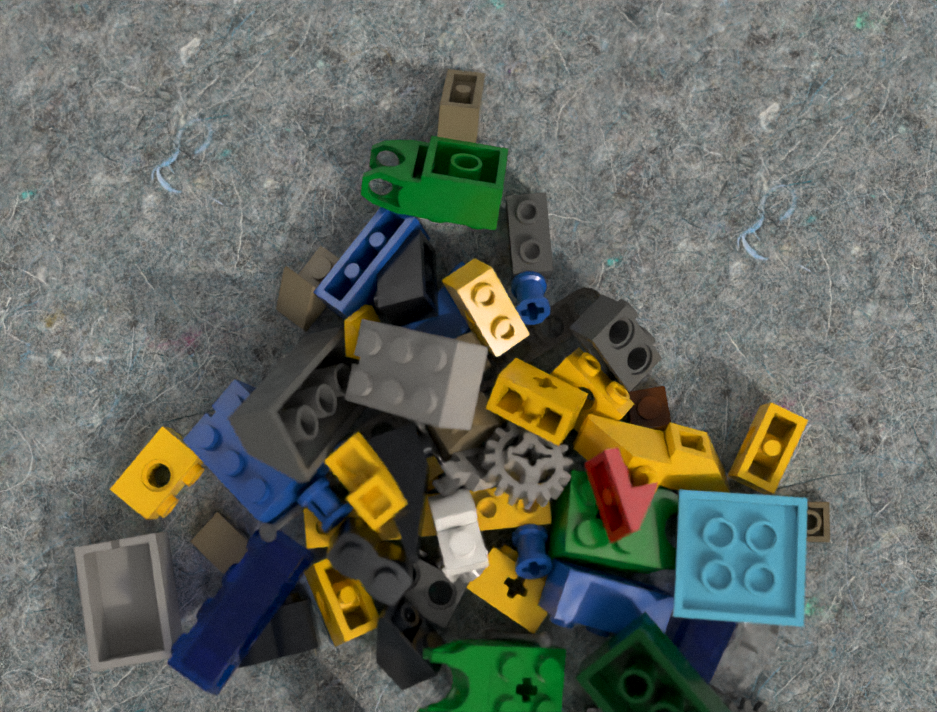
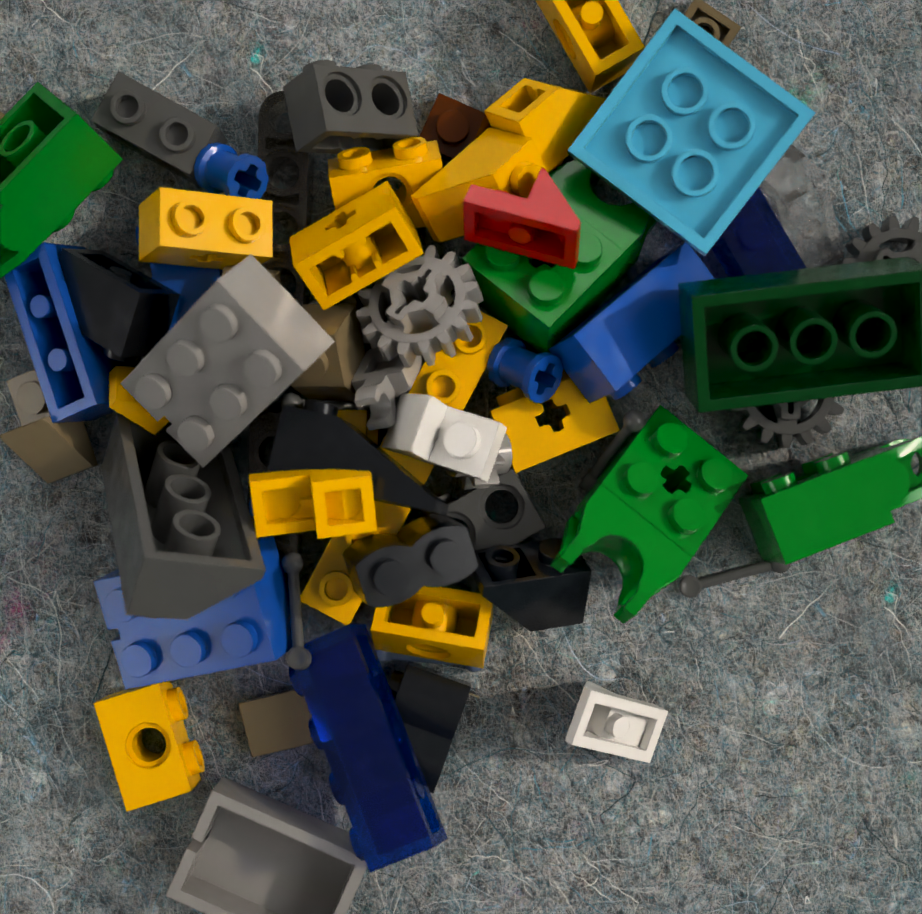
camera: 60 degrees left, 5 degrees up
blue bush [298,477,353,533] -> none

